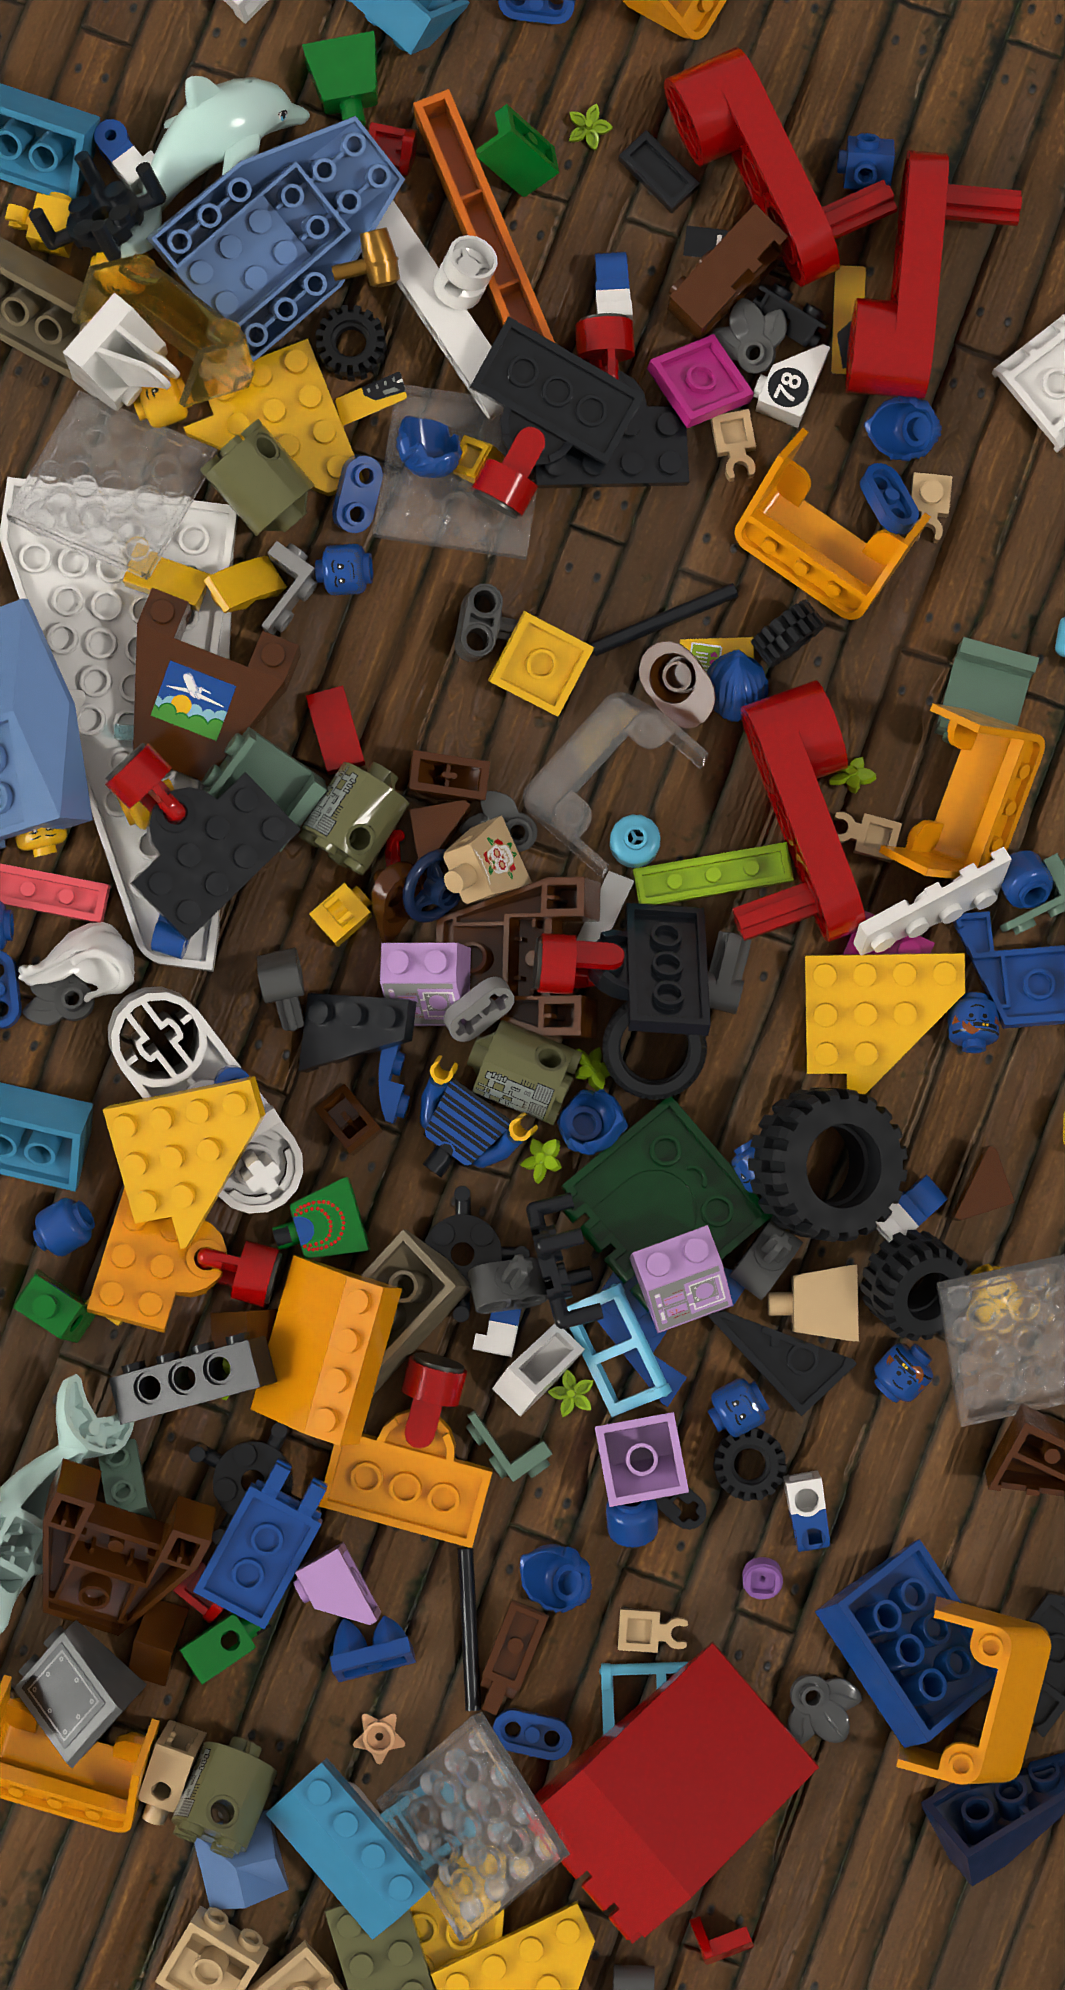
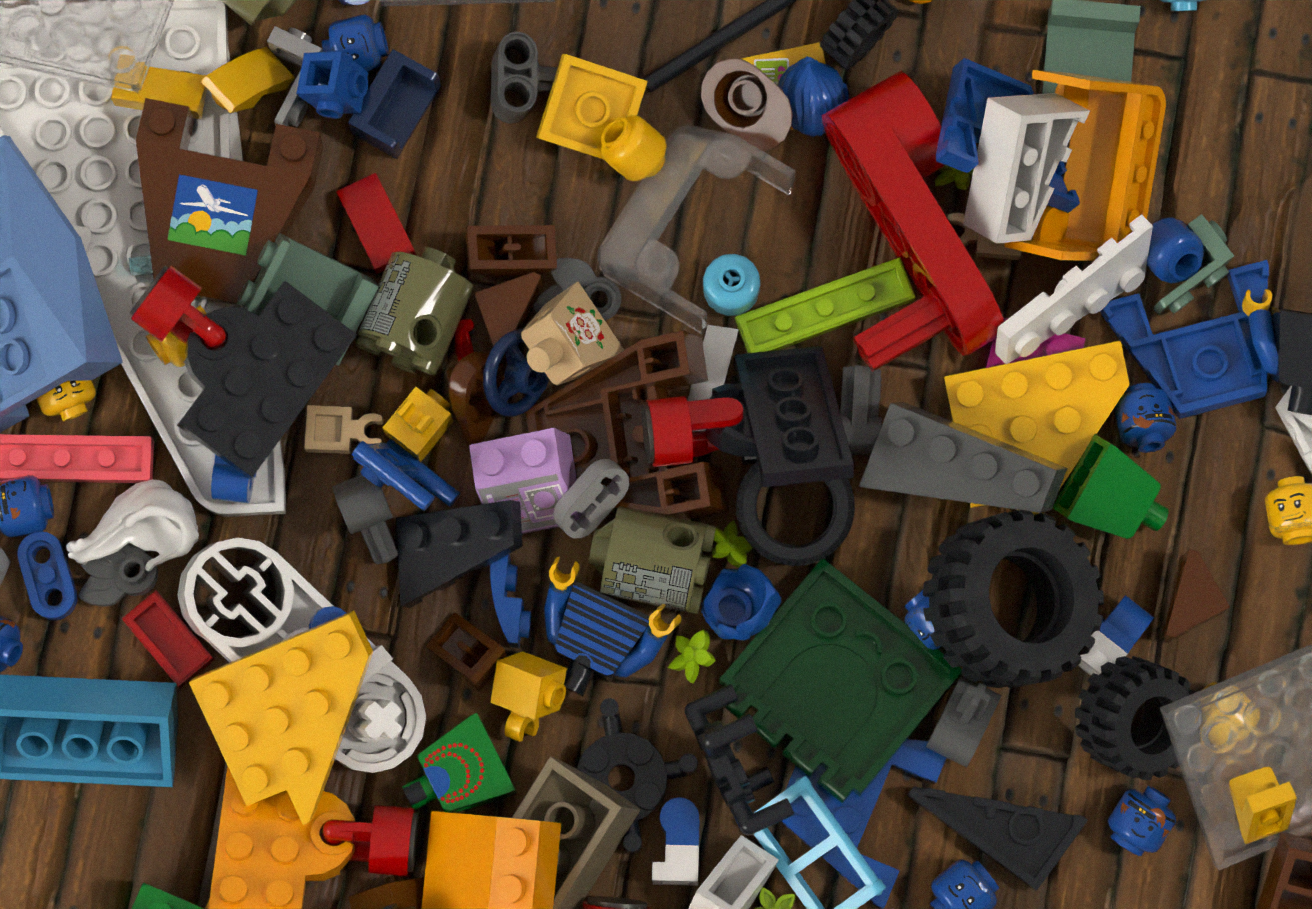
camera: 10 degrees left, 5 degrees down
blue head [33,1198,95,1257] -> none
dark grey beam [467,1254,548,1314] -> none
lavender slope [629,1225,733,1333] -> none
tan torso [768,1265,859,1341] -> none
none -> red tile [122,590,215,688]
none -> blue brick [296,51,368,119]
none -> tan plate [304,405,384,454]
none -> dark blue panel [348,49,441,159]
none -> blue plate [352,439,461,511]
none -> yellow brick [490,651,567,742]
none -> yellow head [601,115,667,181]
none -> dark grey wedge [859,402,1067,513]
none -> blue wing [936,58,1080,213]
none -> white wedge [963,93,1090,244]
none -> green torso [1052,434,1169,539]
none -> yellow slope [1229,767,1297,844]

